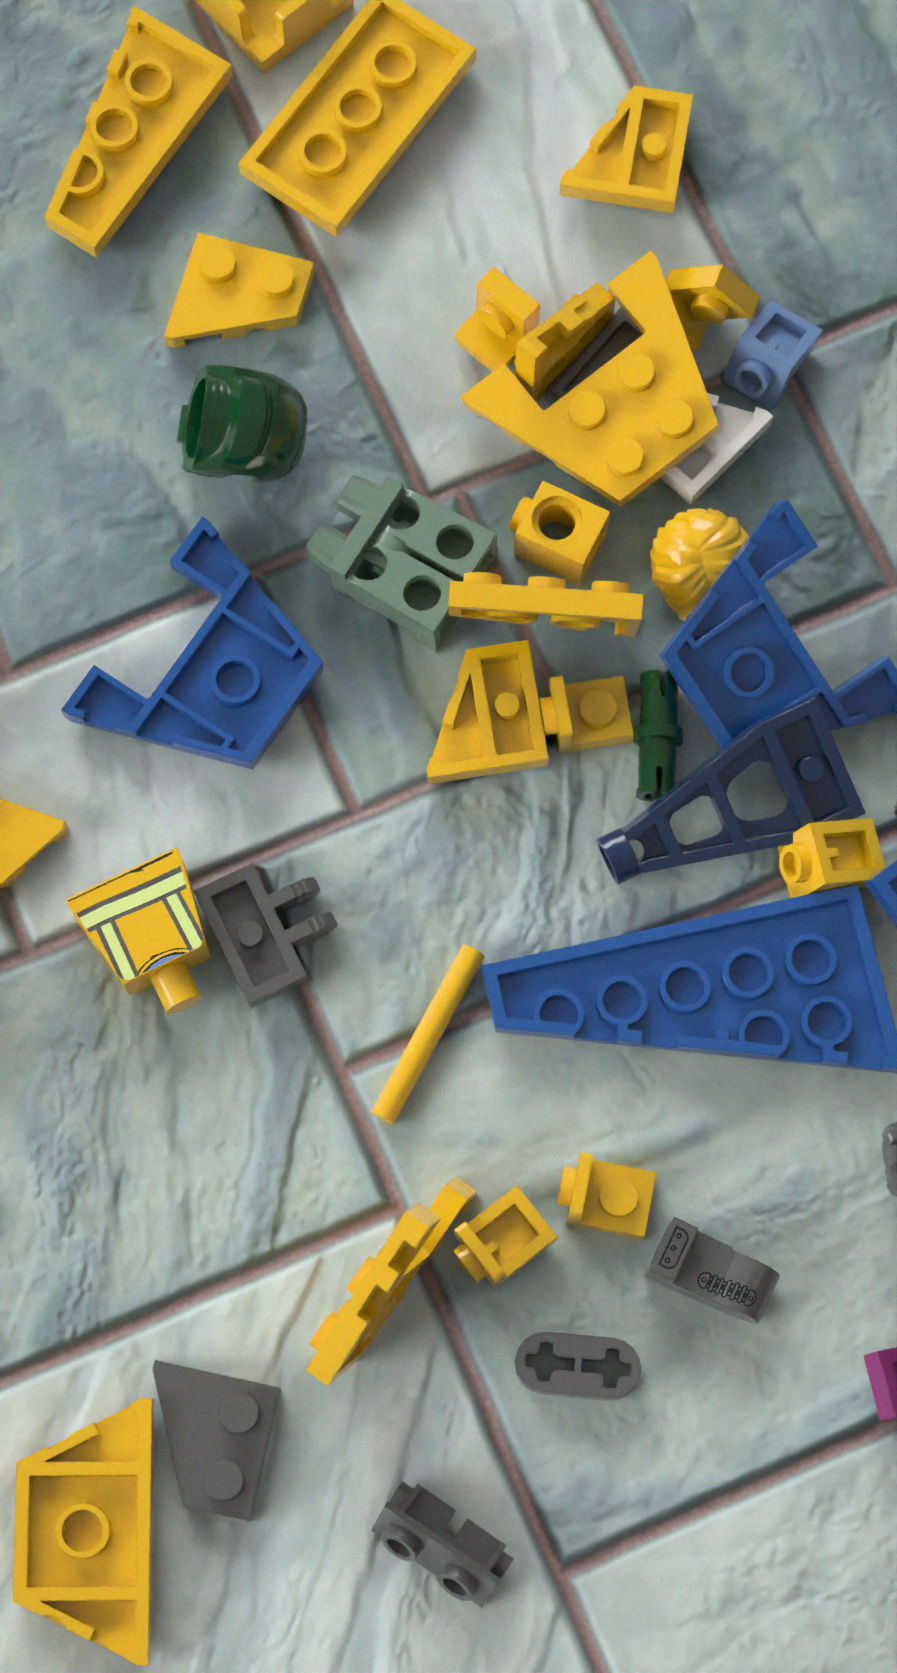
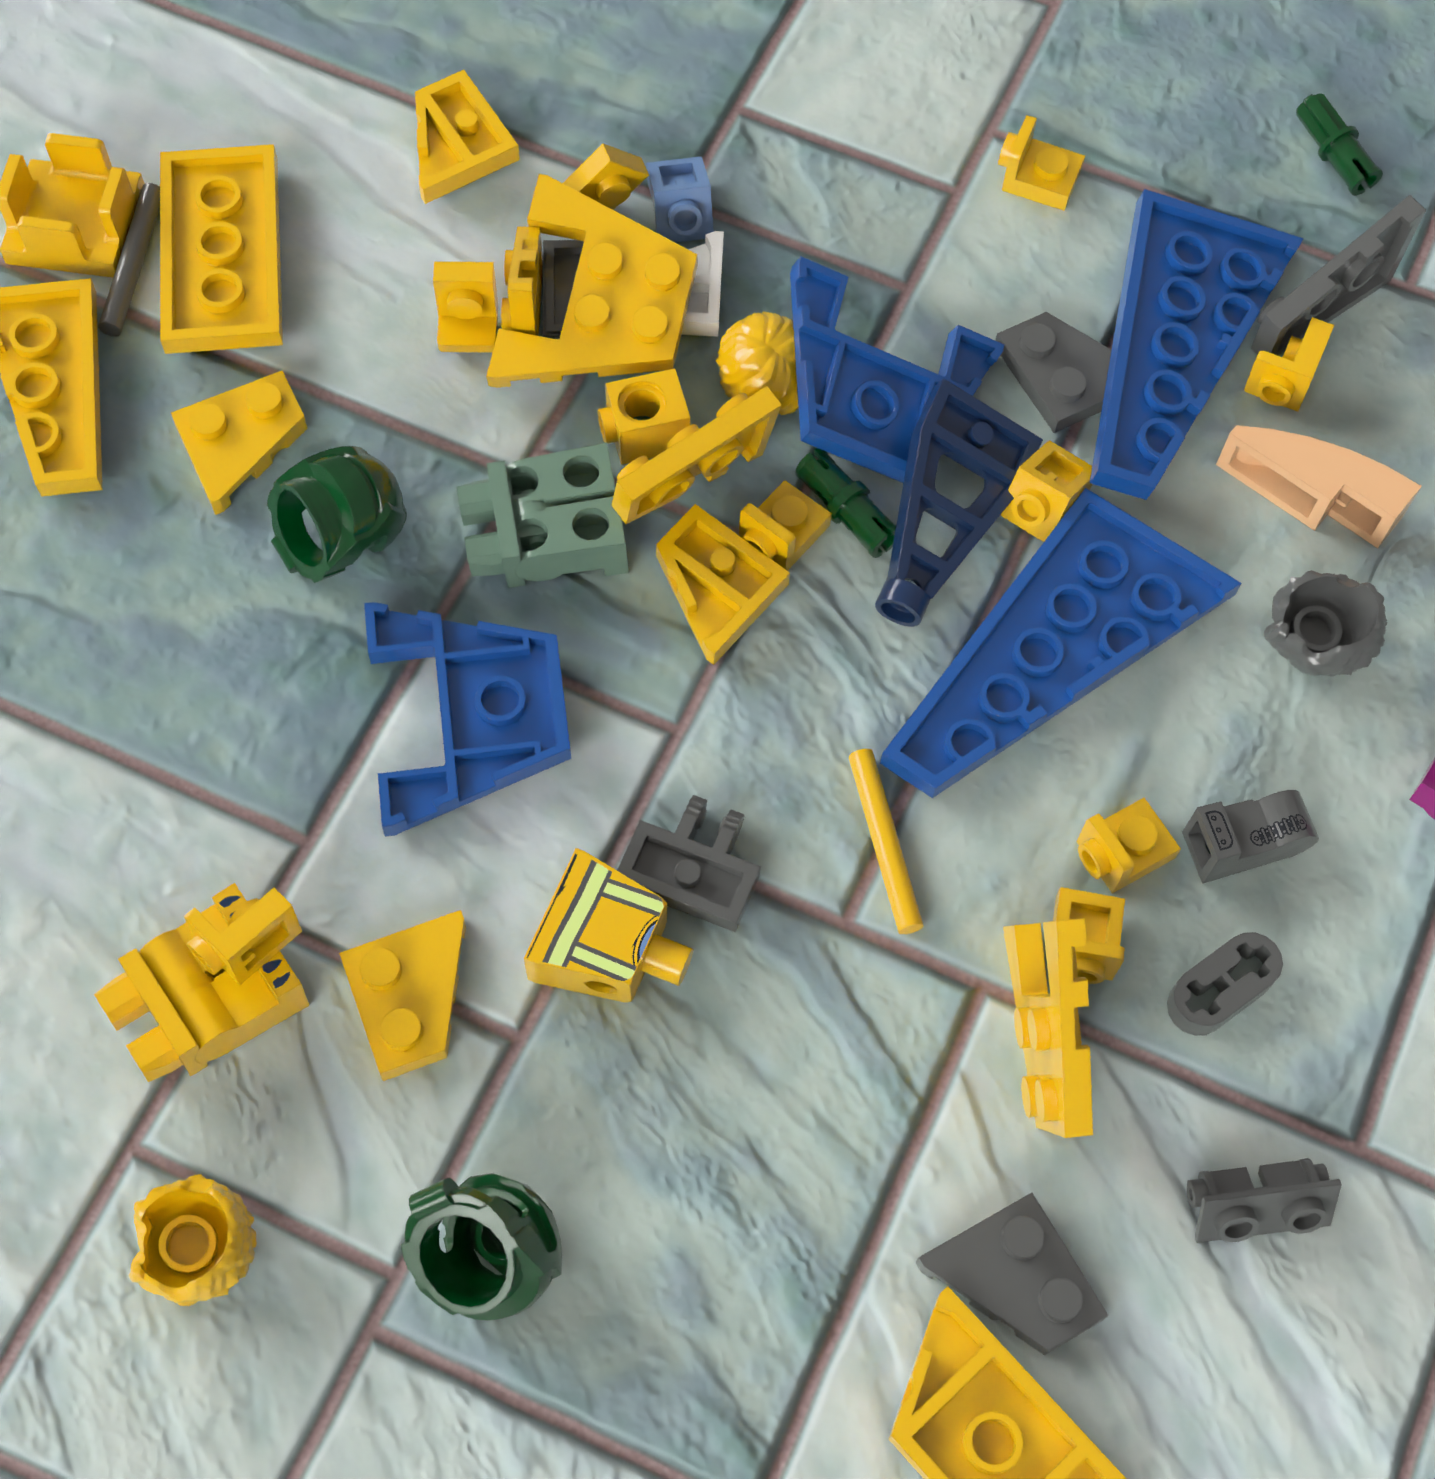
camera: 45 degrees left, 10 degrees down
none -> dark grey bar [98,183,160,336]

